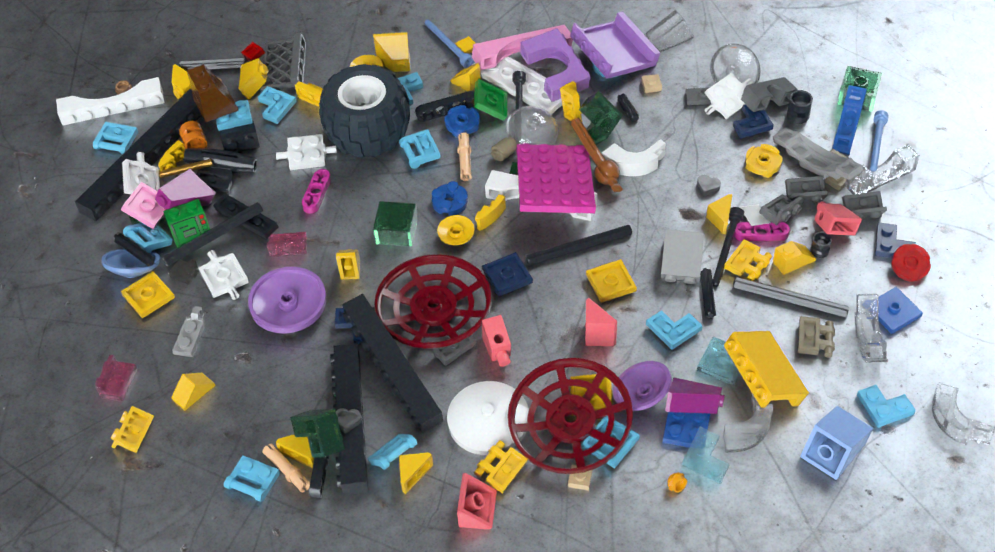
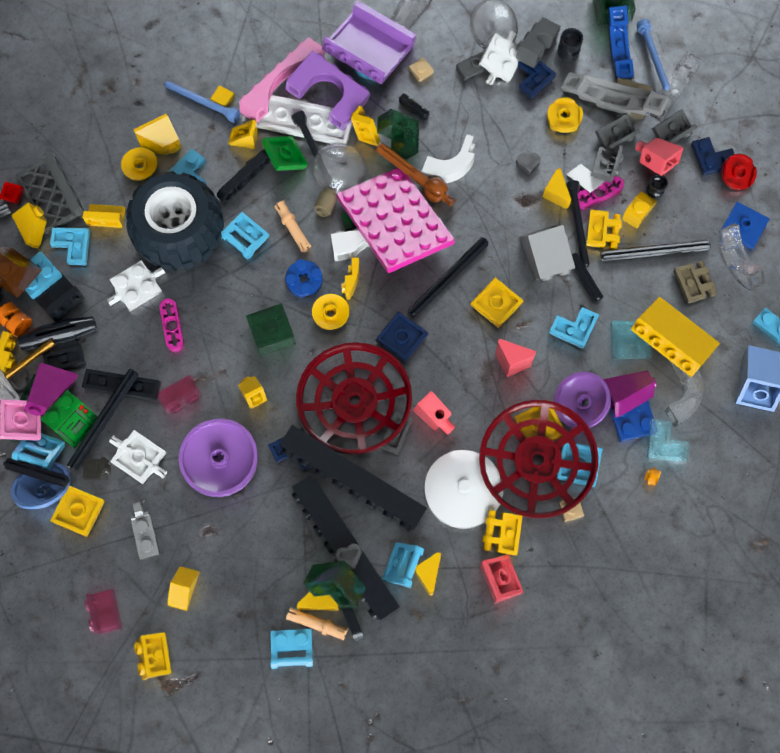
camera: 30 degrees left, 20 degrees up
blue plate [444,105,480,137] -> none

